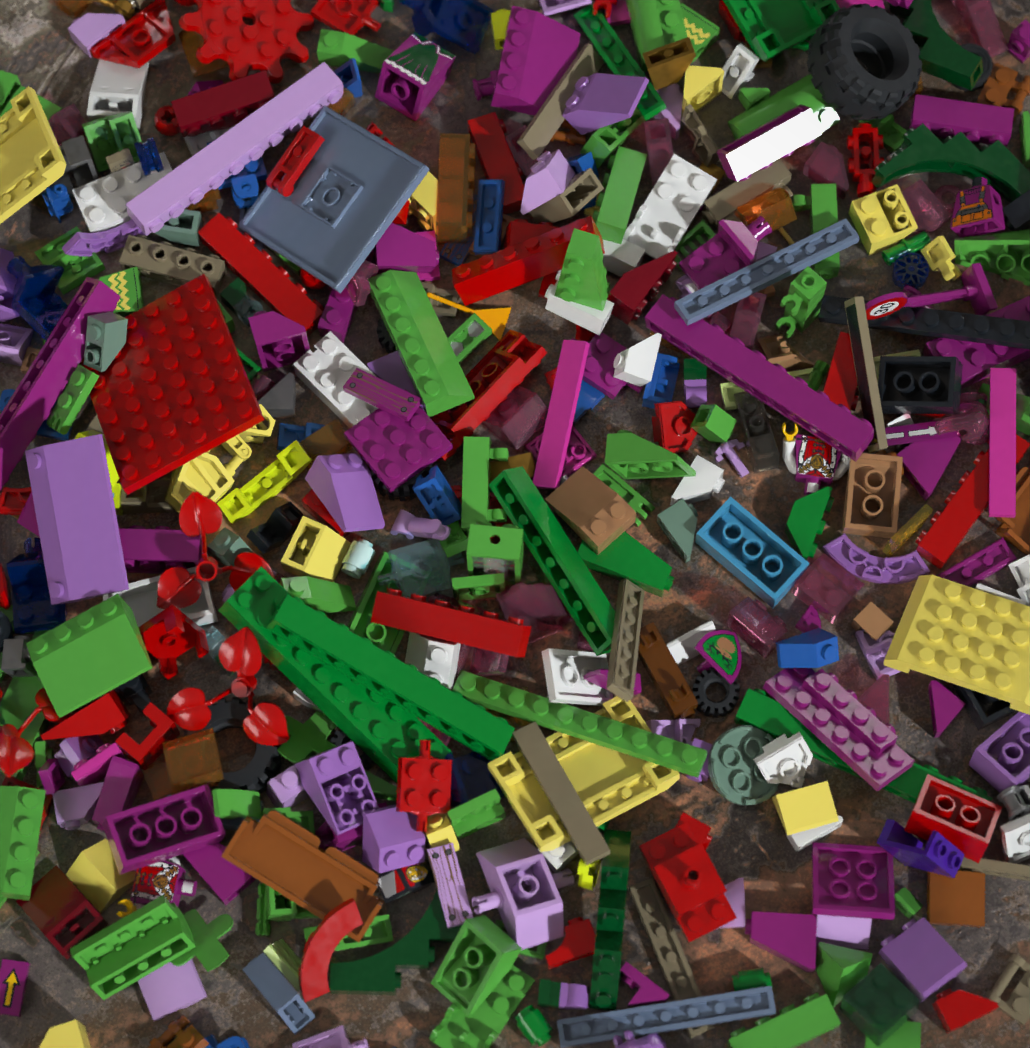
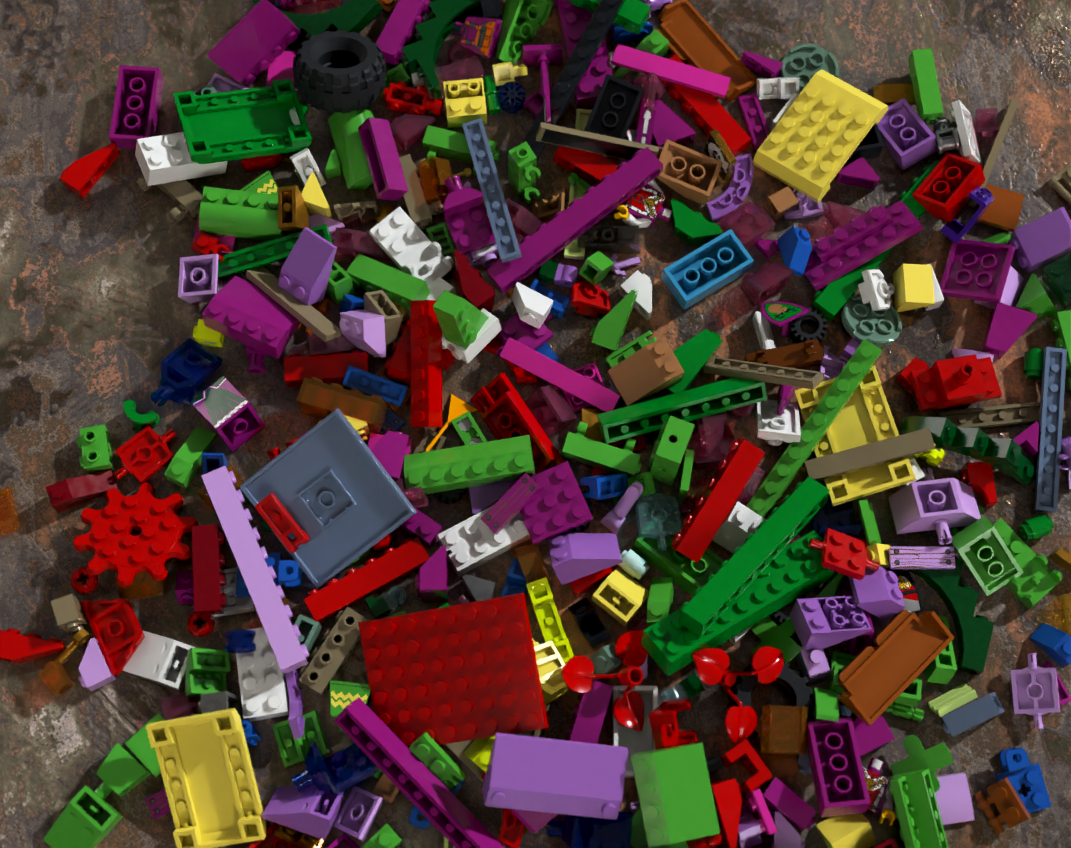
camera: 80 degrees left, 0 degrees up
sand green slope [84,312,128,372] -> none
dark tan tile [106,148,135,173] -> none
red tile [299,898,363,1003] -> none
leg [538,979,589,1010] -> none
sand green slope [656,499,698,563] -> none

